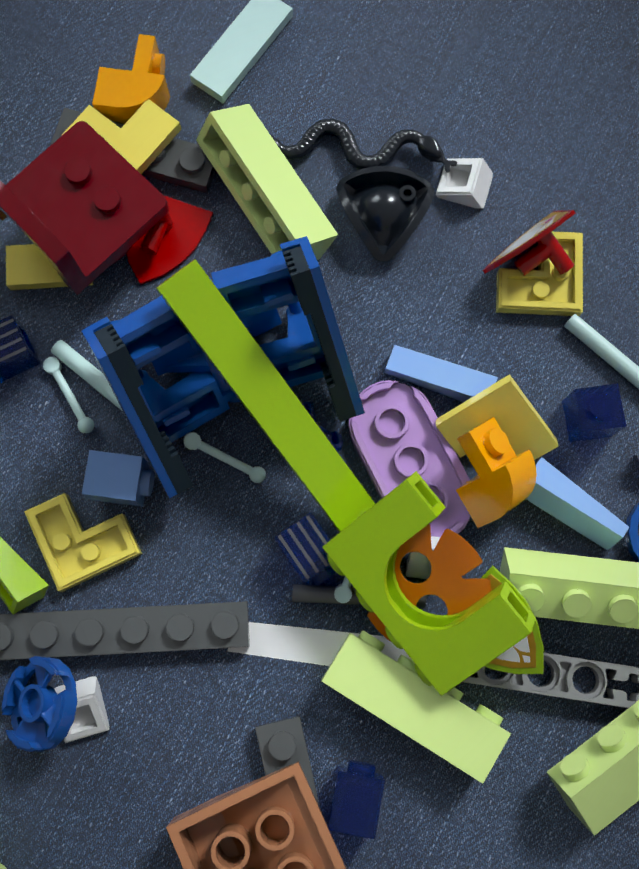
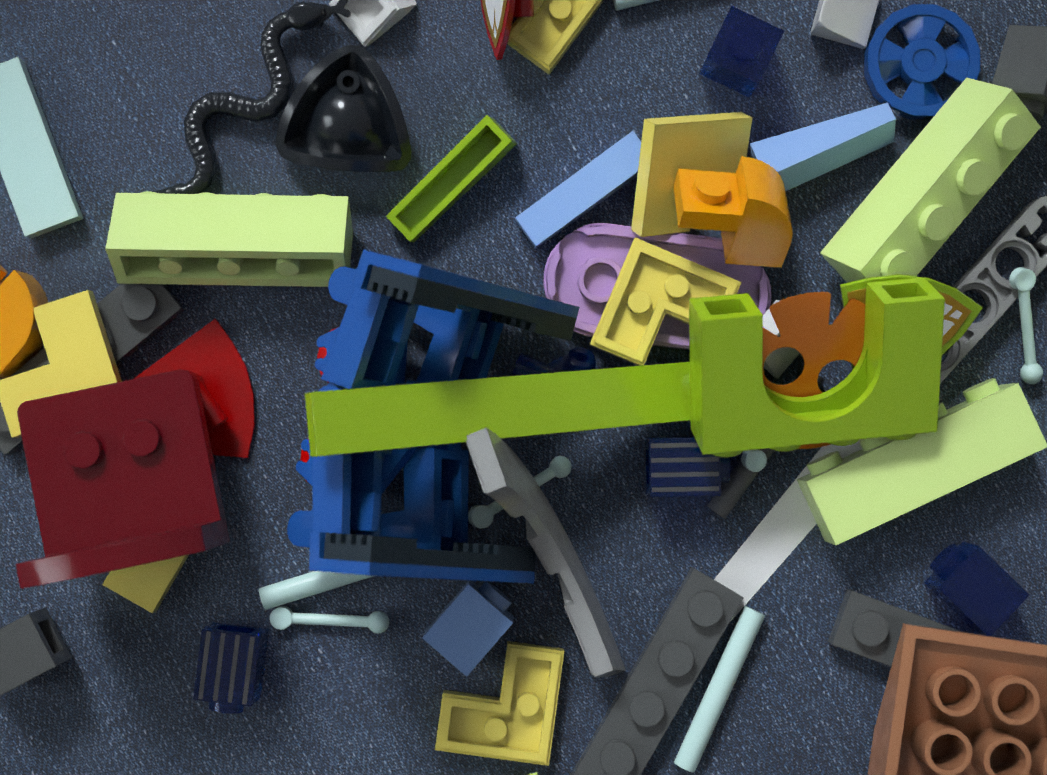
camera: 55 degrees left, 10 degrees up
none -> lime piece [386,115,518,242]
none -> light grey tile [466,428,626,678]
none -> light yellow tile [589,238,742,366]
none -> light aqua bar [674,606,766,773]
none -> light aqua hinge [1009,267,1043,384]

